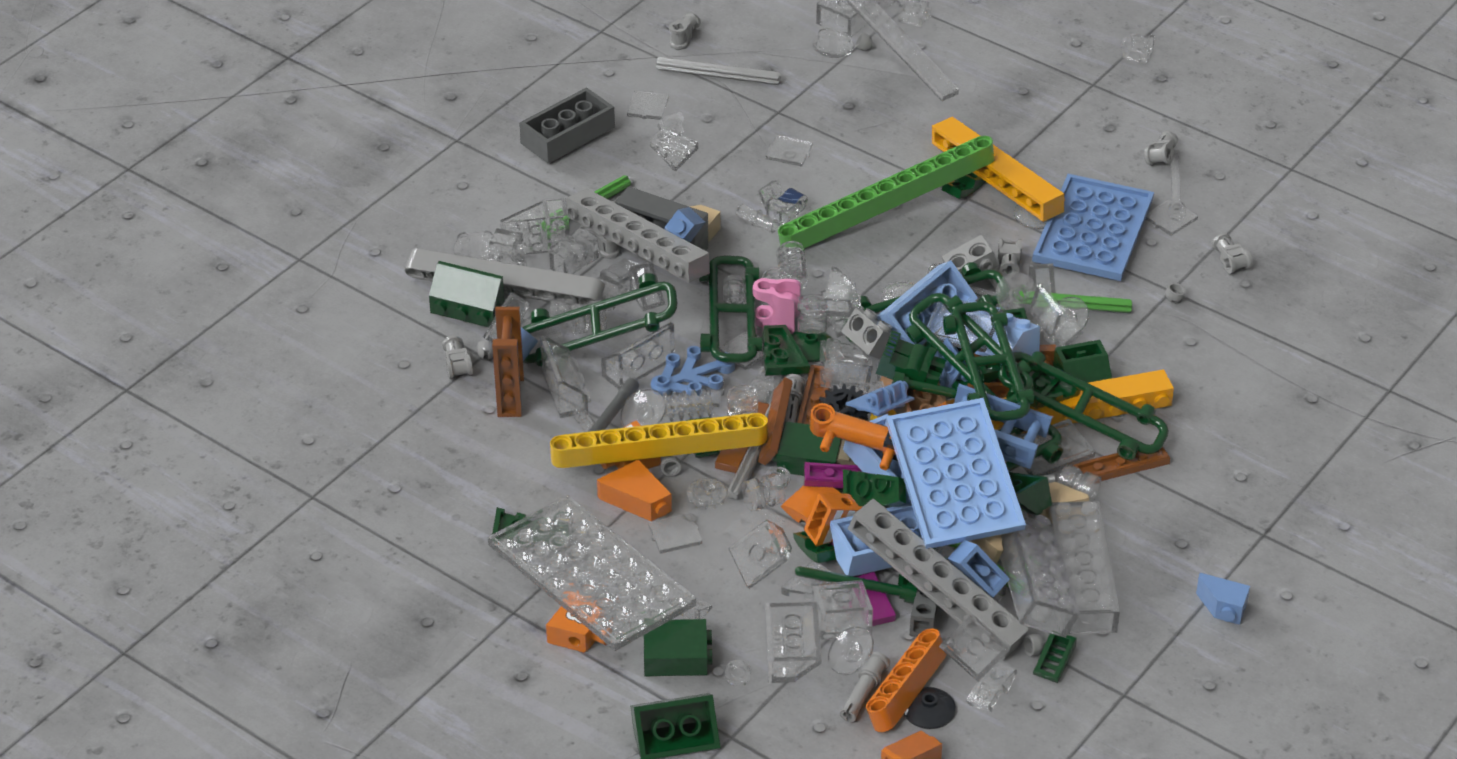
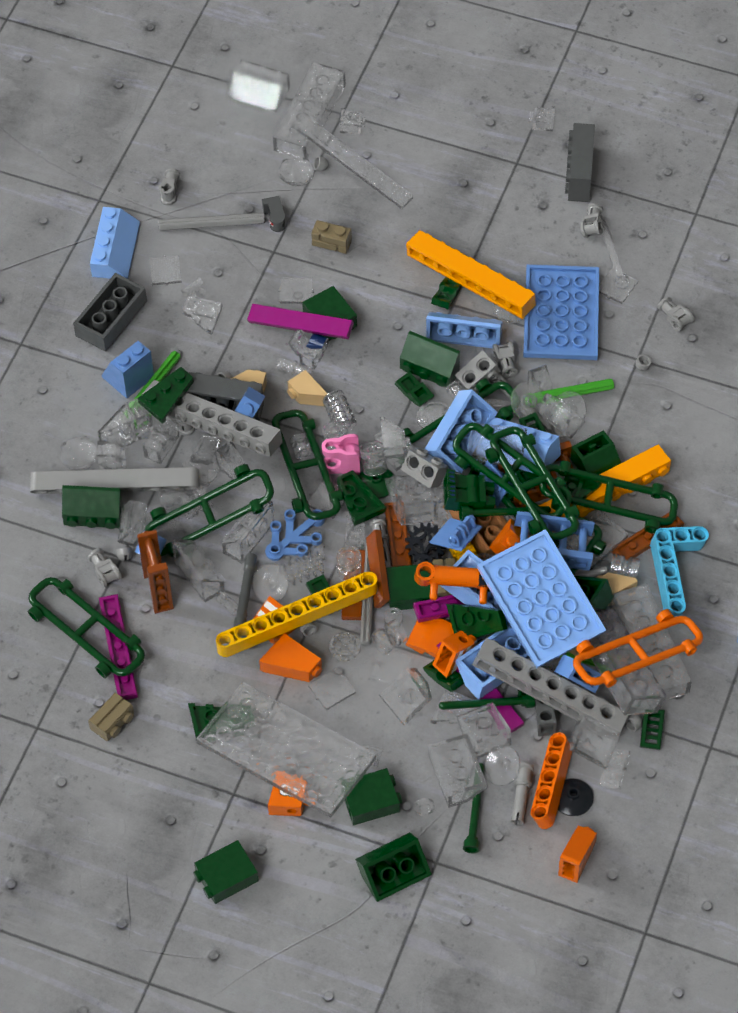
camera: 15 degrees left, 15 degrees up
bright green beam [778,136,995,254] -> none
none -> dark green bar [27,577,145,679]
none -> dark tan brick [88,693,134,741]
none -> light blue slope [90,207,140,279]
none -> magenta tile [99,594,138,700]
none -> medium blue slope [102,341,154,398]
none -> dark green wing [138,367,194,424]
none -> dark green brick [193,840,259,904]
none -> magenta tile [247,304,354,340]
none -> dark grey leg [262,196,285,232]
none -> tan slope [287,370,329,406]
none -> dark green brick [302,286,357,342]
none -> dark tan brick [311,220,352,254]
none -> dark green slope [395,371,434,407]
none -> dark green slope [400,331,460,389]
none -> light blue slope [426,312,503,349]
none -> dark green piece [463,763,485,853]
none -> dark grey brick [565,123,595,202]
none -> orange bar [573,609,703,688]
none -> medium azure beam [650,526,709,617]

